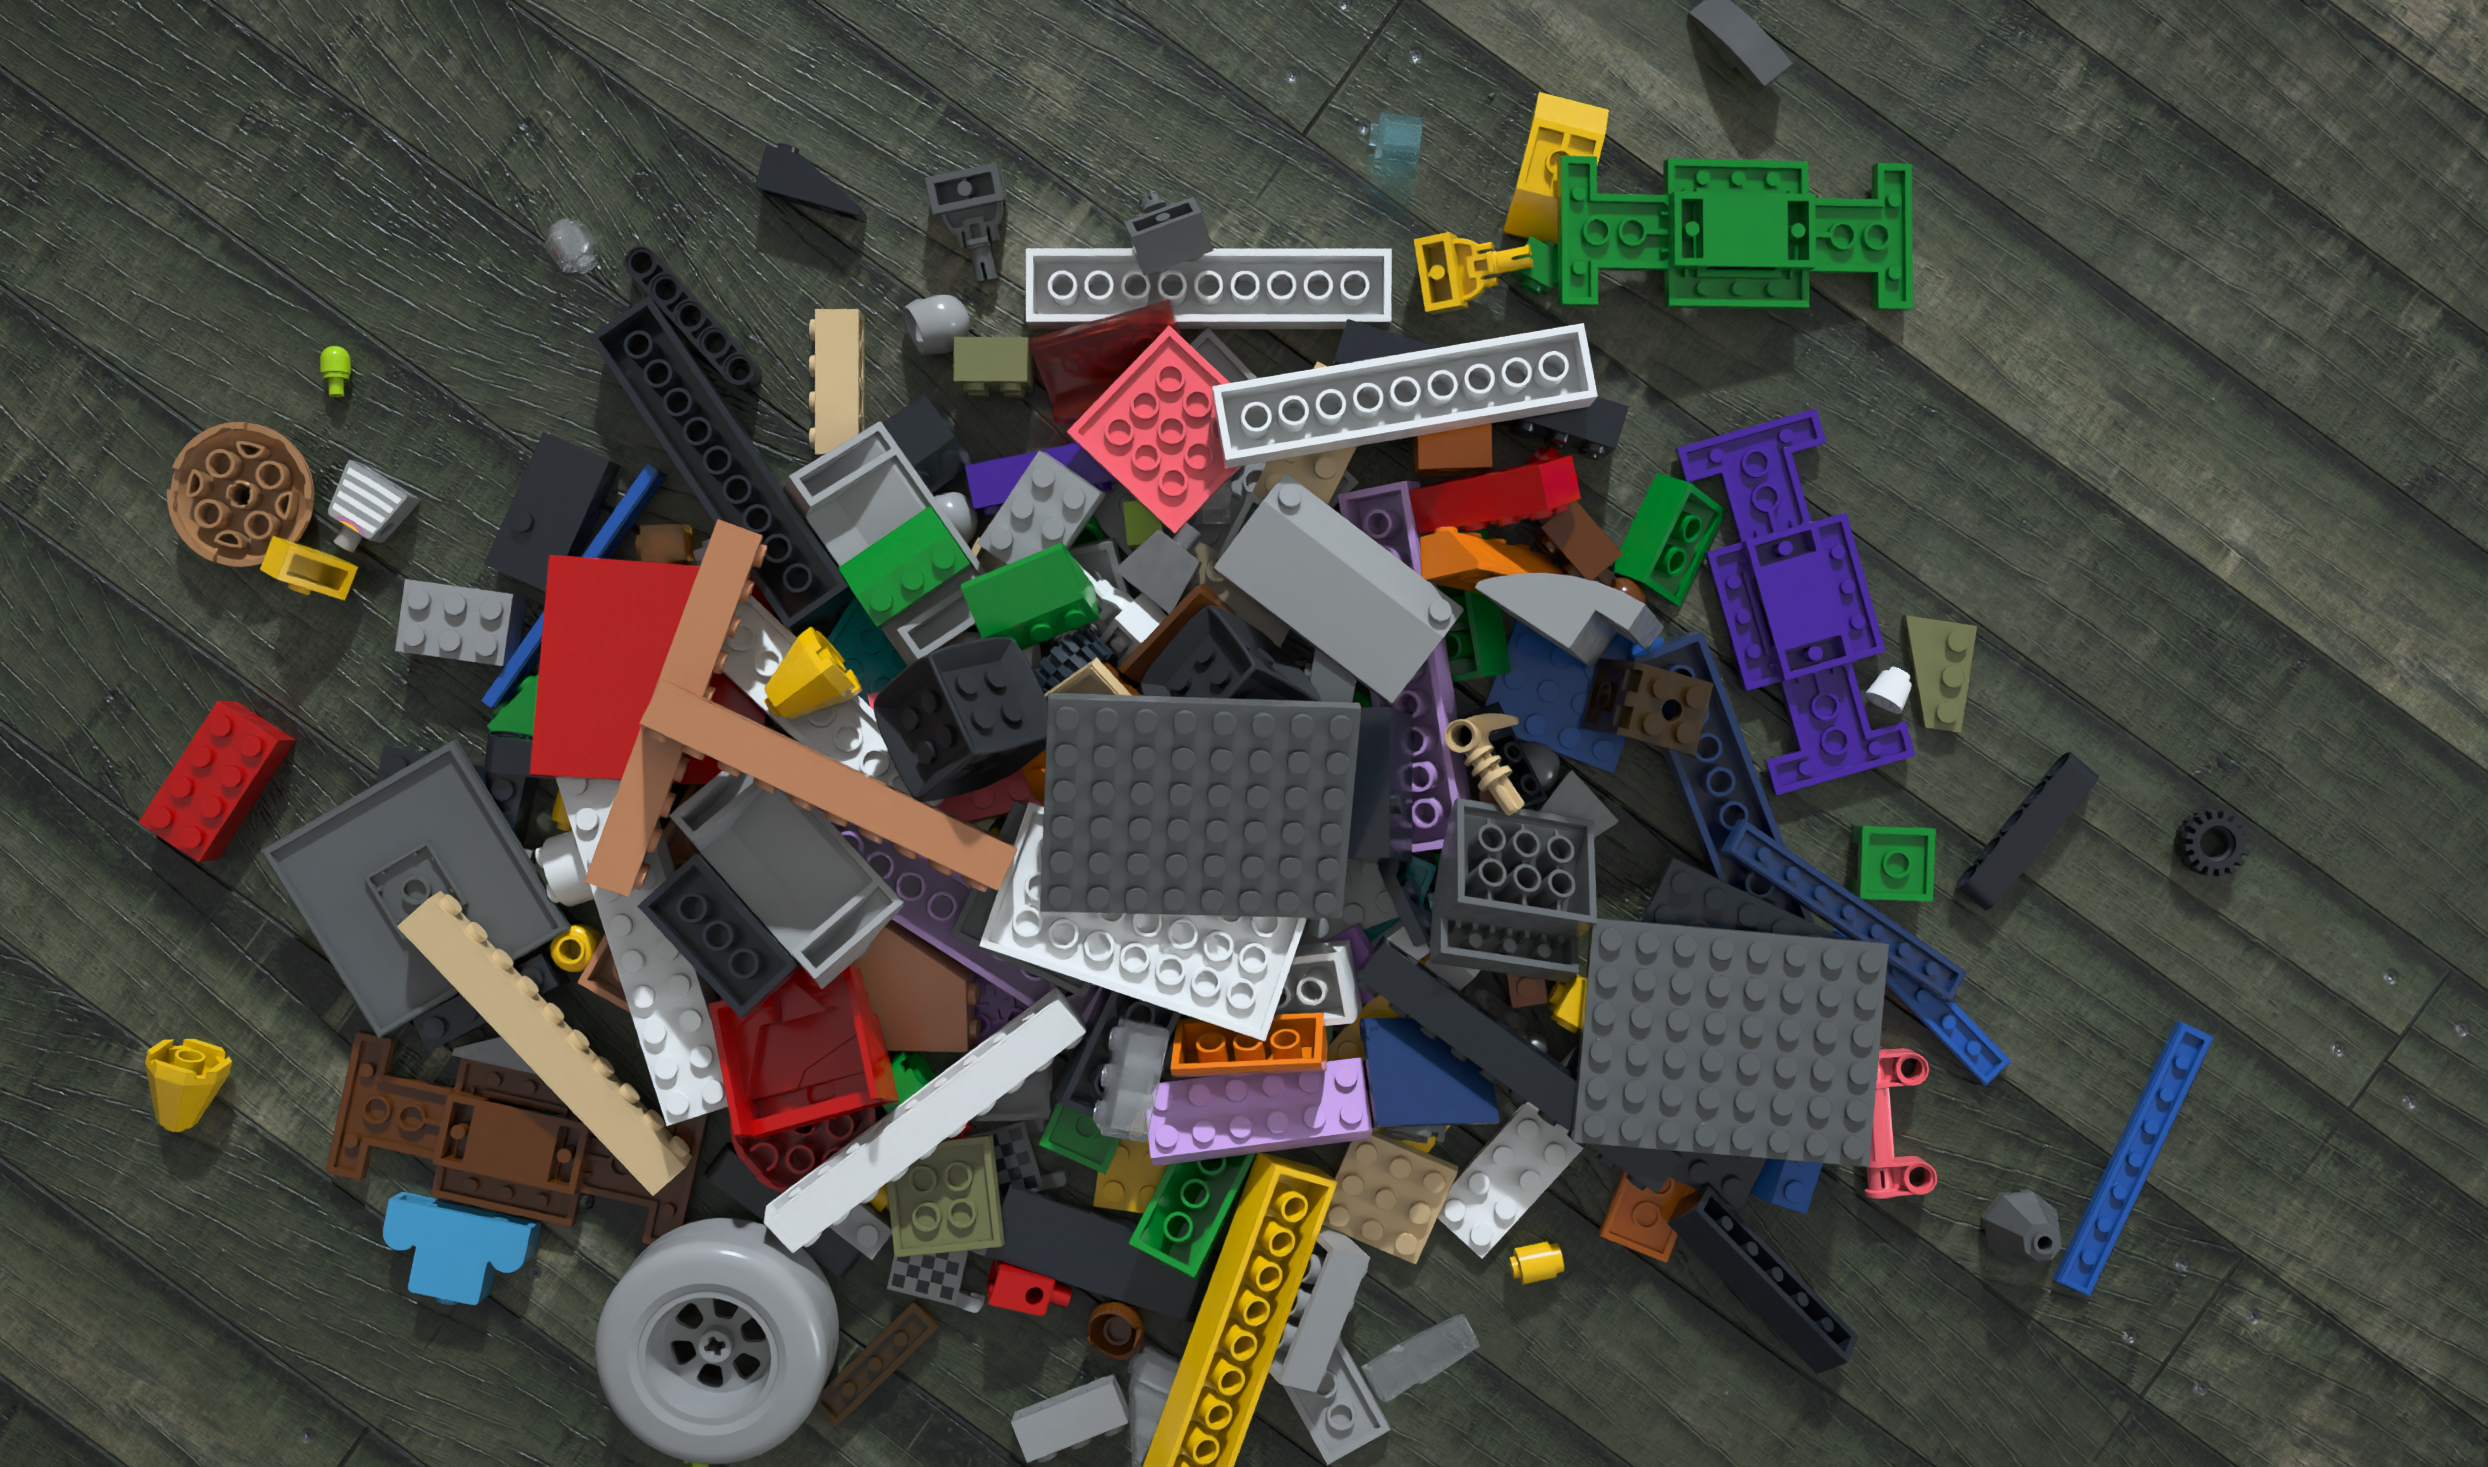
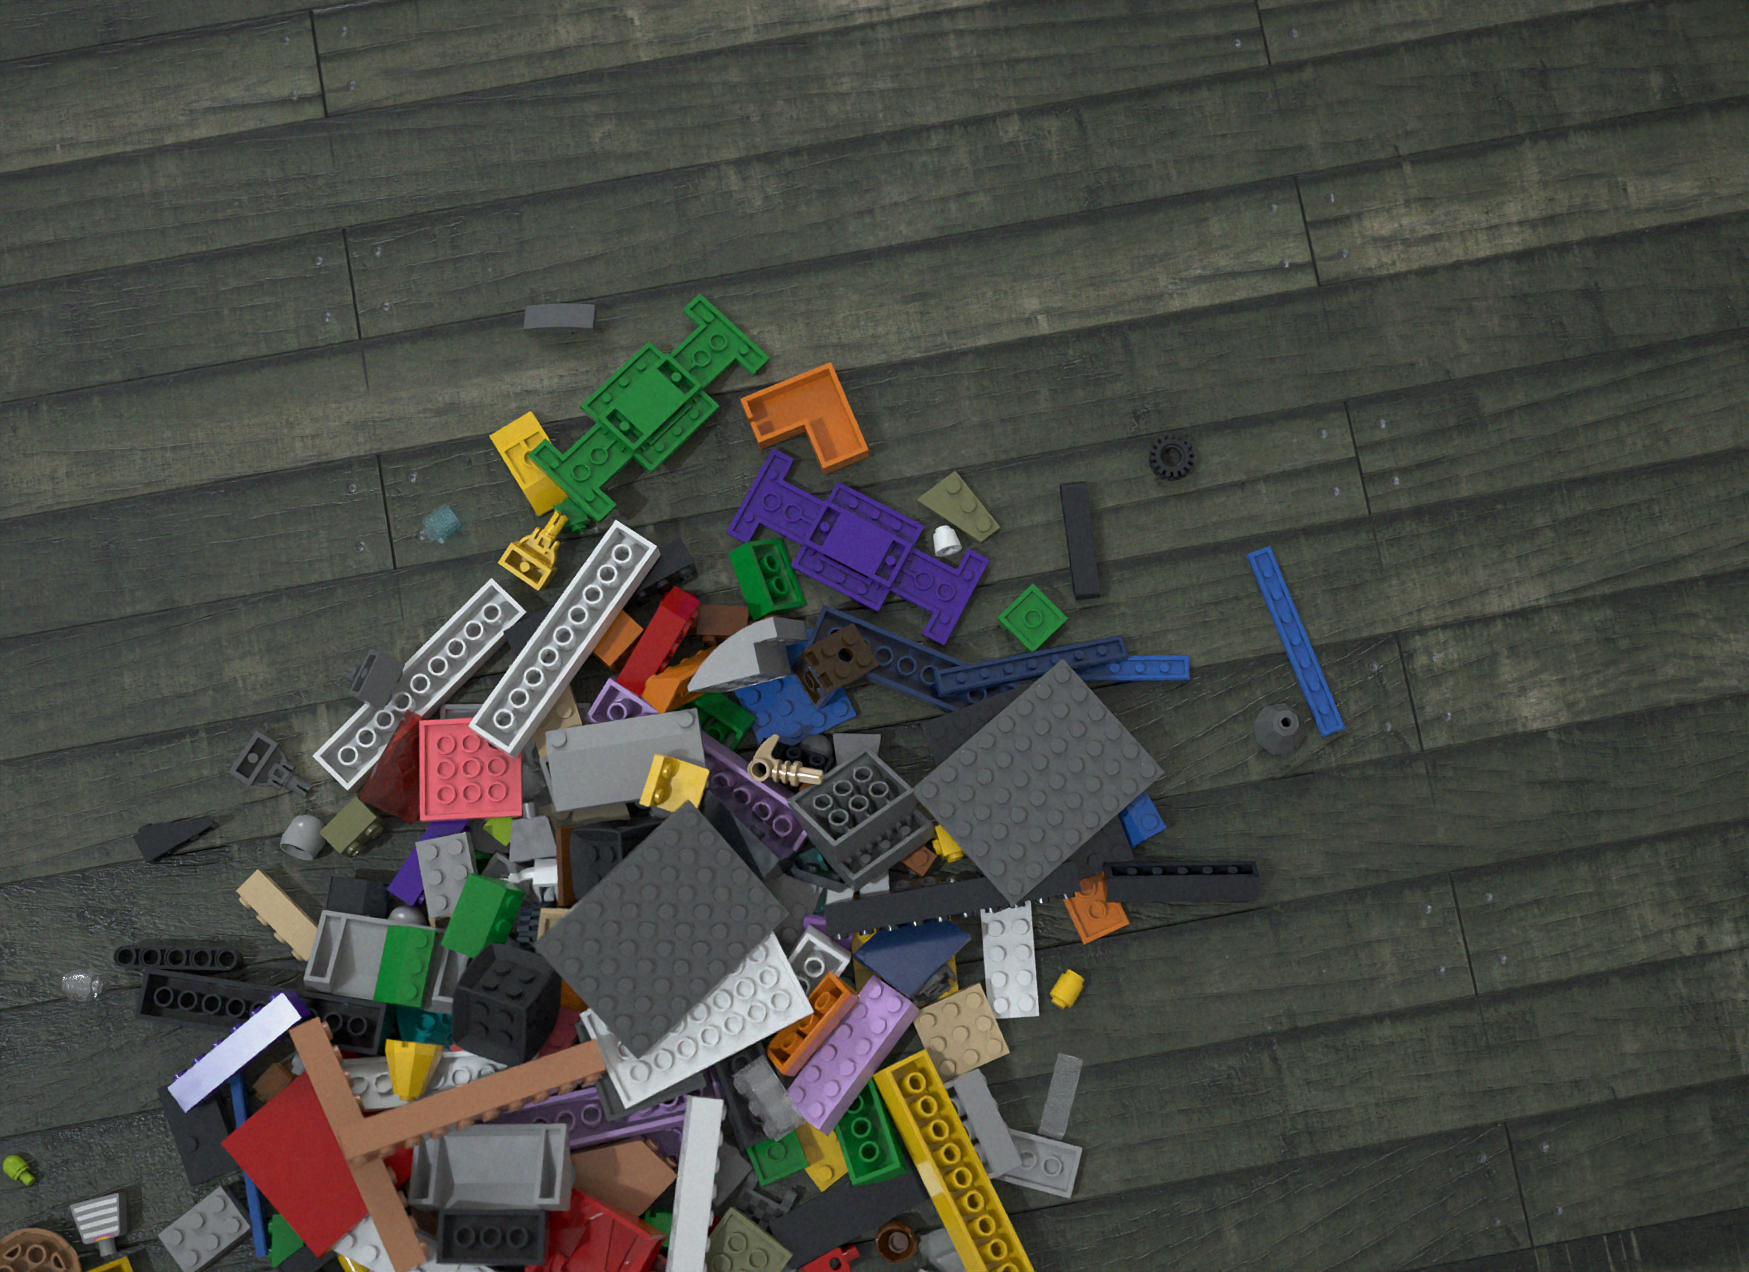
camera: 45 degrees left, 10 degrees down
coral piece [1864,1048,1937,1199] -> none
none -> brick [167,989,311,1112]
none -> yellow bracket [639,754,710,812]
none -> orange piece [740,362,869,475]

